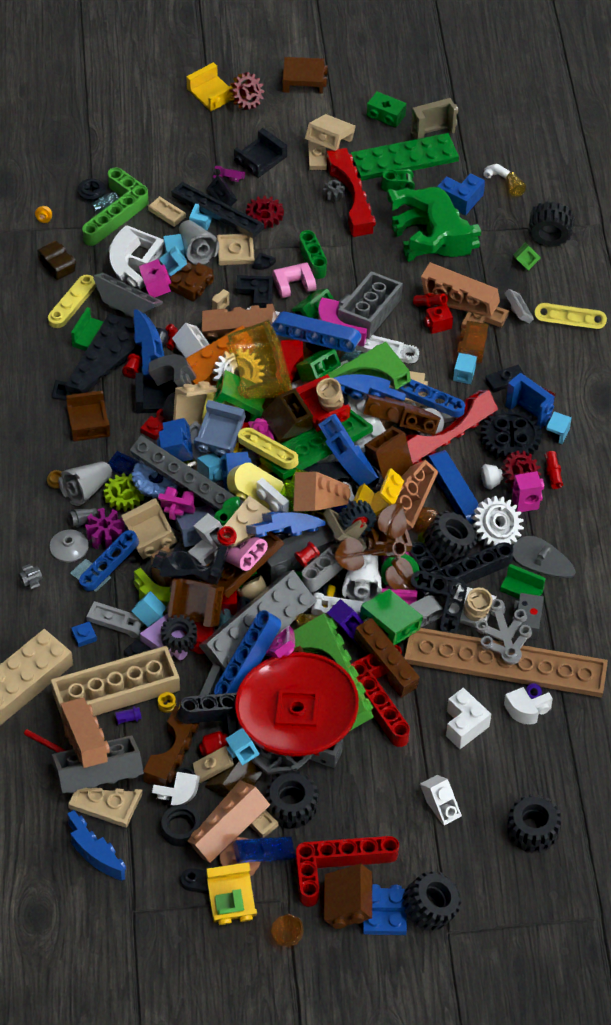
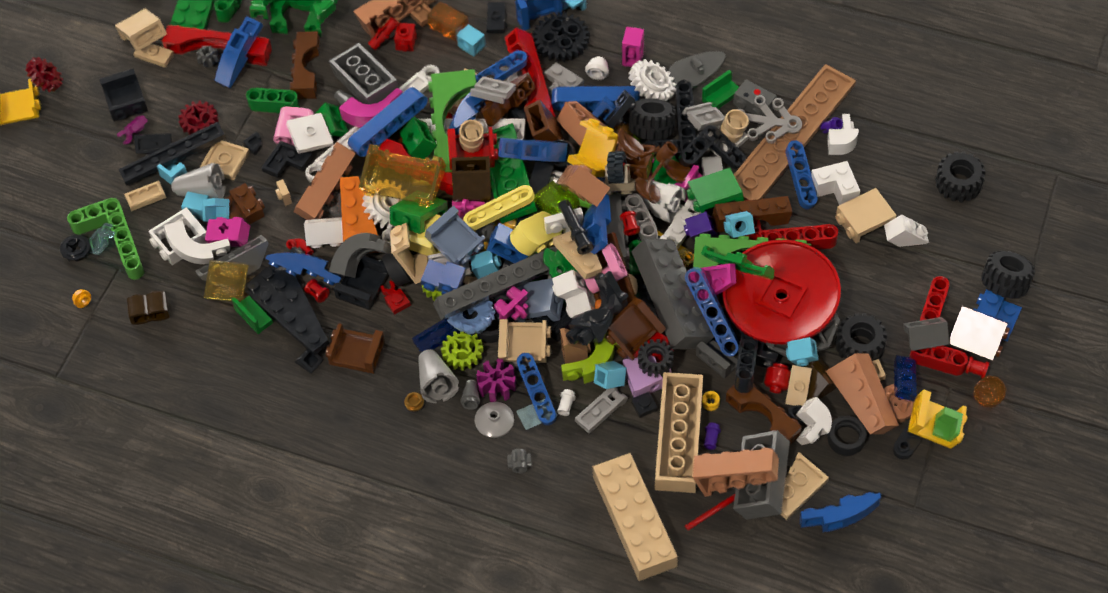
camera: 60 degrees left, 5 degrees up
light yellow plate [48,275,96,328] -> none
blue plate [71,621,97,647] -> none
red plate [217,526,237,546] -> none
reddish brown panel [283,57,328,93] -> none
dark red gear [501,451,541,488] -> none
red pin [544,451,563,489] -> none
none -> clear yellow plate [204,260,249,302]
none -> blue slope [215,16,263,88]
none -> white plate [286,113,333,154]
none -> reddish brown arch [290,31,320,99]
none -> light grey plate [470,76,516,104]
none -> light grey plate [545,62,584,94]
none -> white pin [557,389,576,416]
none -> black pin [558,200,594,255]
none -> blue panel [592,96,616,120]
none -> black plate [605,89,635,129]
none -> light grey plate [683,102,725,130]
none -> green plate [701,245,775,280]
none -> medium azure brick [724,211,755,238]
none -> blue beam [785,140,817,209]
none -> tan panel [836,188,897,243]
none -> dark grey panel [903,317,949,351]
none -> red bush [965,356,990,379]

